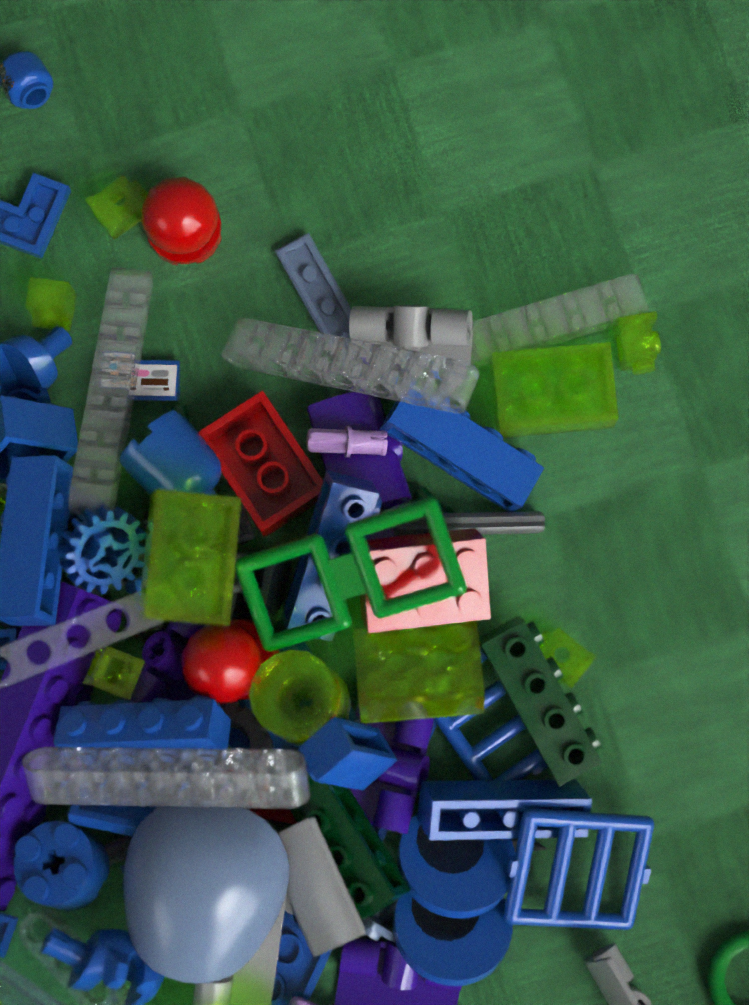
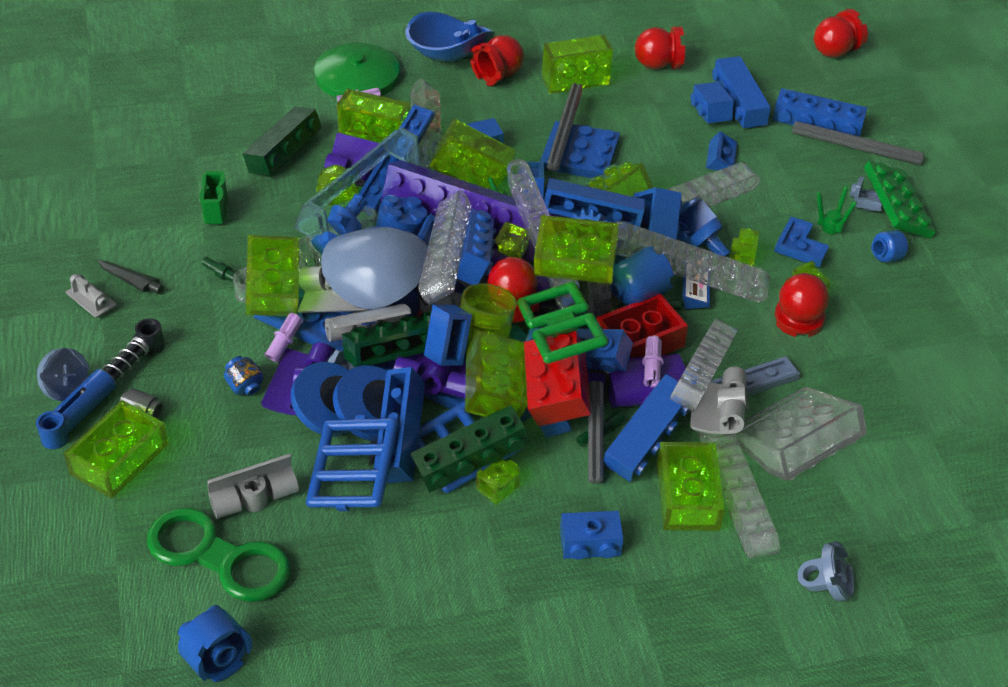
camera: 90 degrees right, 35 degrees down
clear neon green brick [613,311,661,375] -> none
none -> blue brick [560,511,623,559]
none -> clear slope [728,387,867,481]
none -> sand blue tile [797,541,855,602]

